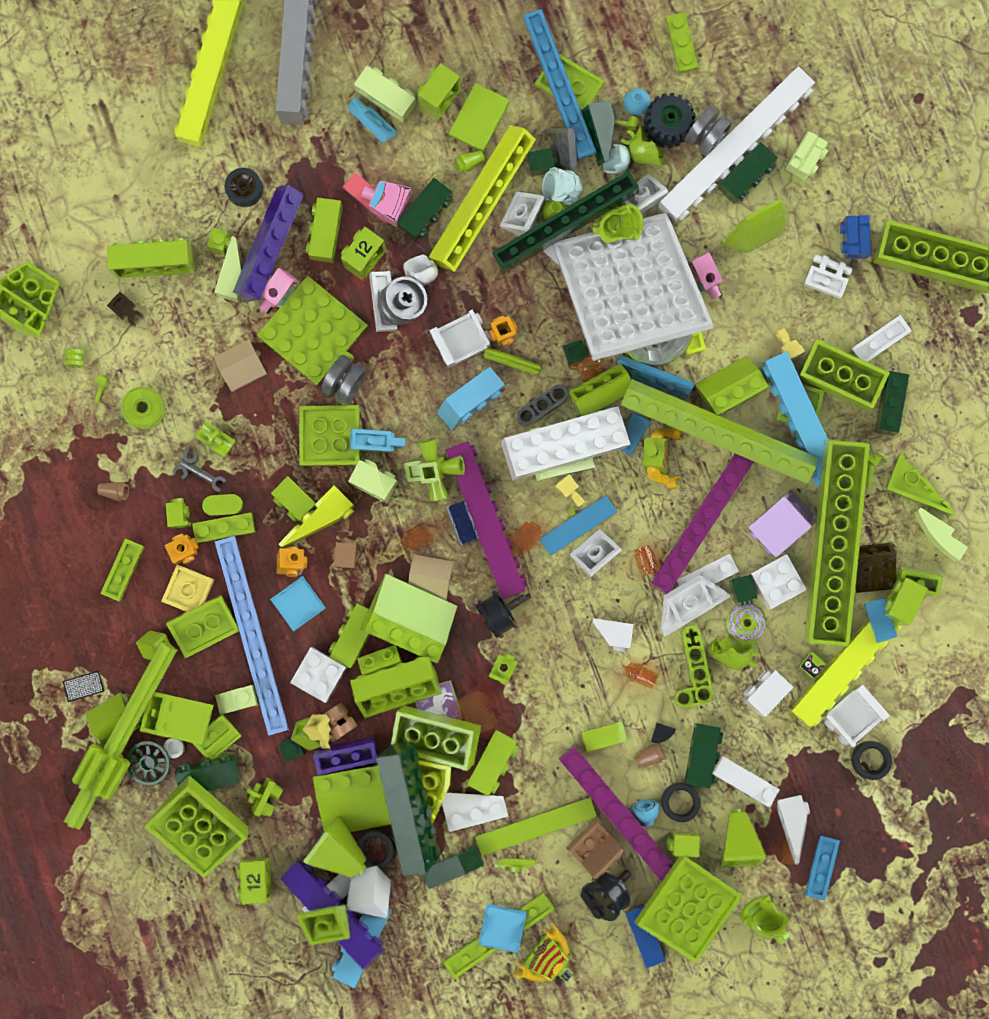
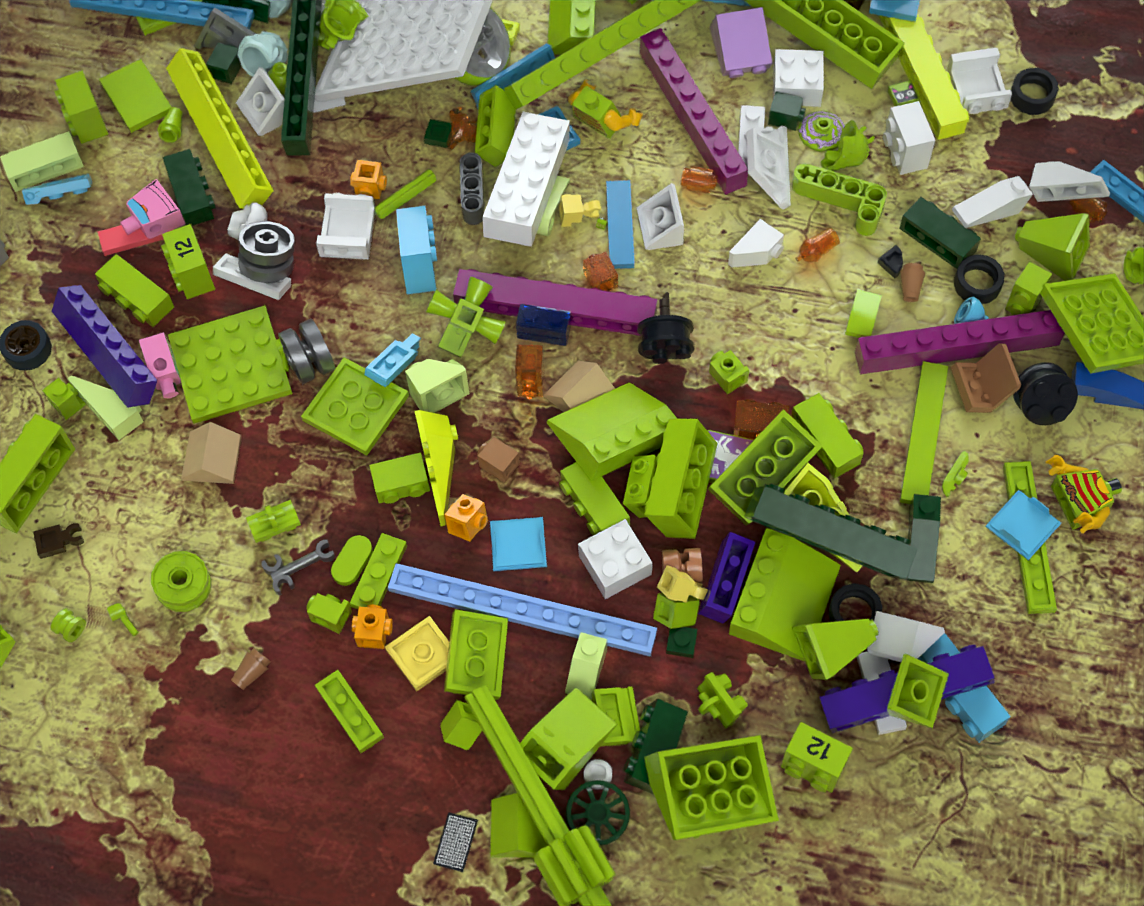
camera: 60 degrees left, 20 degrees down
white wing [442,793,508,832] -> none

